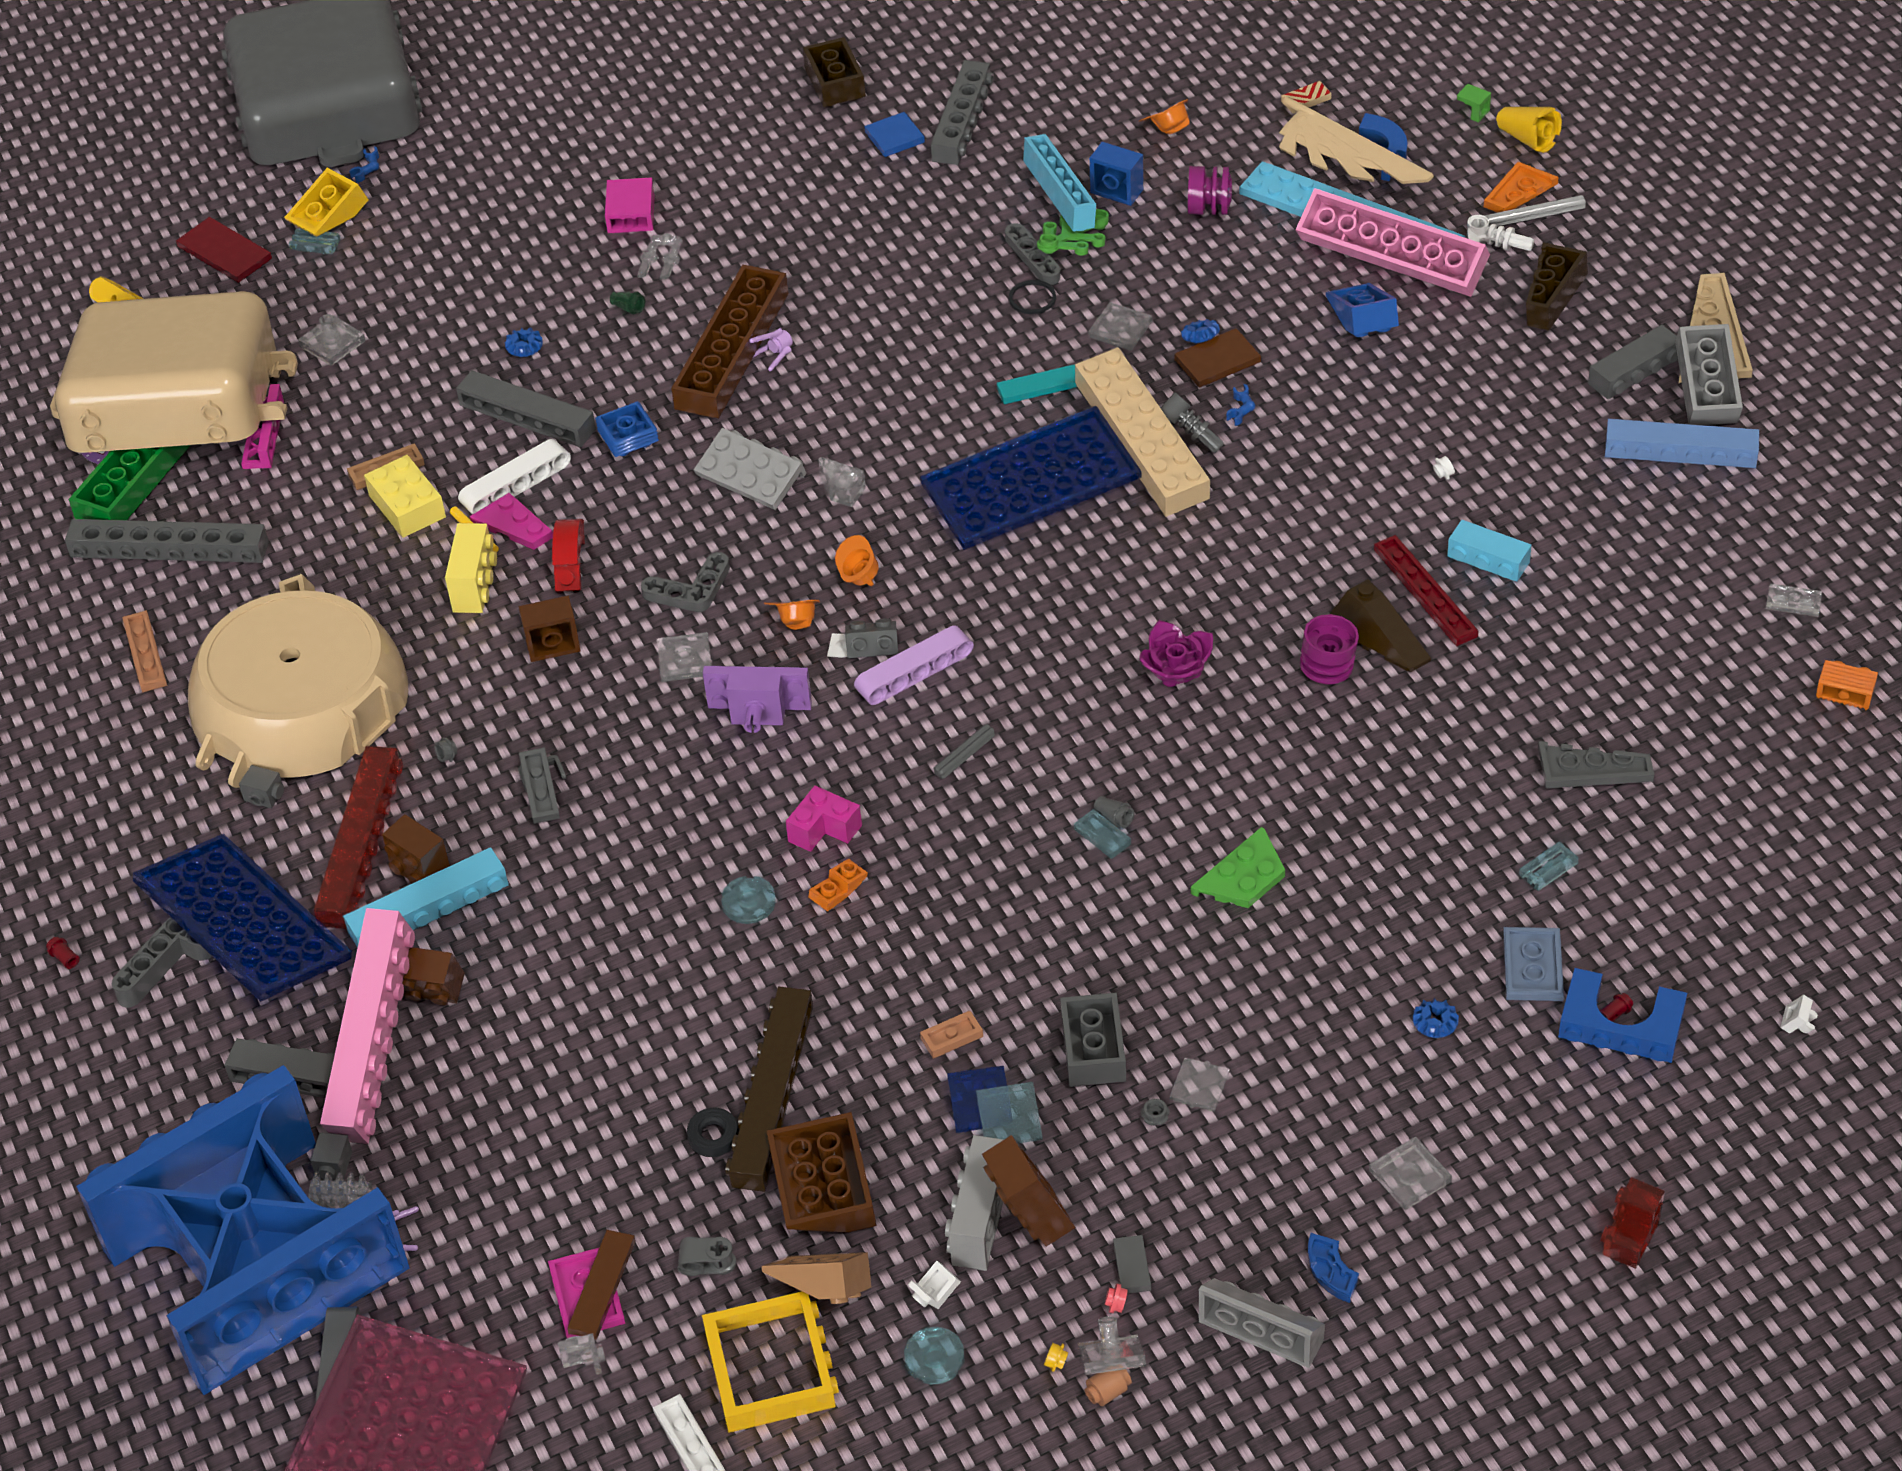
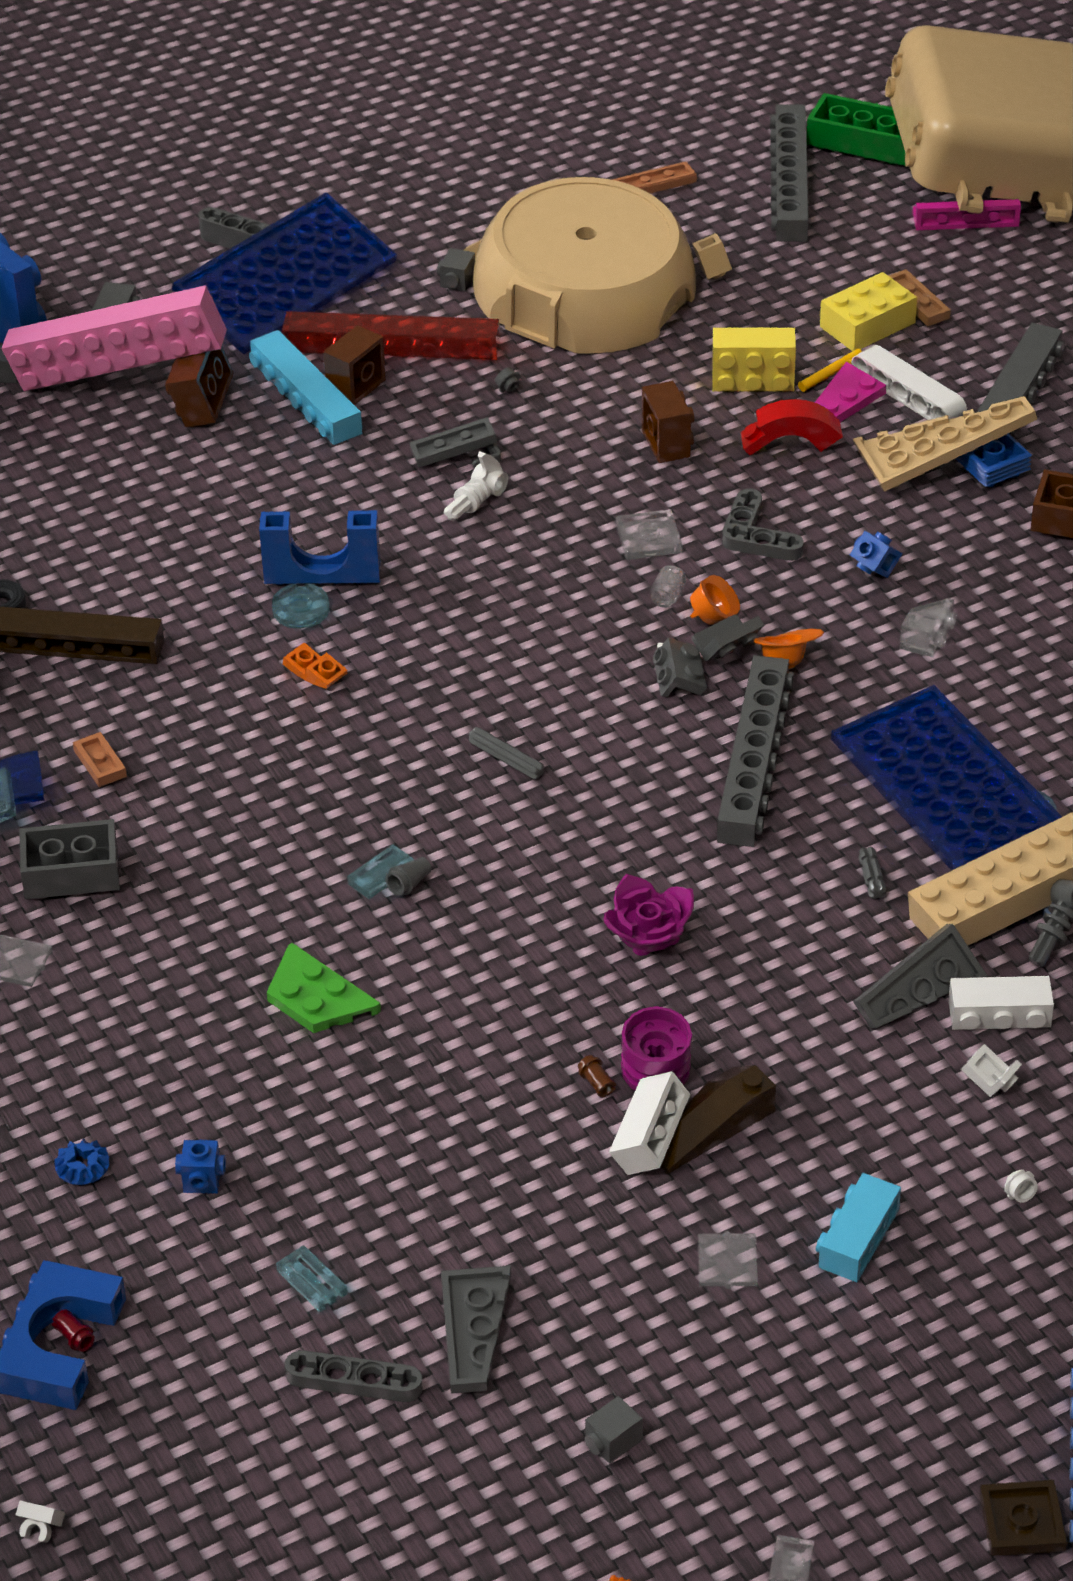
camera: 85 degrees right, 5 degrees down
dark red pin [46,937,80,969] -> none
light grey bracket [694,428,806,510] -> none
medium lavender brick [703,666,812,733] -> none
dark pink brick [786,785,862,852] -> none
lavender beam [854,626,974,705] -> none
dark red tile [1374,535,1479,646] -> none
sand blue tile [1503,927,1564,1001] -> none
none -> blue brick [175,1140,226,1194]
none -> blue arch [259,510,381,584]
none -> dark grey beam [285,1350,423,1402]
none -> white piece [444,451,508,521]
none -> reddish brown pin [578,1055,616,1098]
none -> dark grey brick [585,1396,643,1464]
none -> white brick [609,1071,690,1175]
none -> clear brick [651,565,687,608]
none -> dark grey bracket [691,614,765,662]
none -> clear piece [698,1231,758,1289]
none -> dark grey brick [717,655,794,847]
none -> blue brick [850,531,903,578]
none -> tan wing [853,396,1038,492]
none -> dark grey wing [853,924,987,1028]
none -> dark grey axle [858,847,886,899]
none -> white brick [948,976,1054,1030]
none -> white bracket [961,1044,1022,1097]
none -> dark brown plate [979,1480,1067,1556]

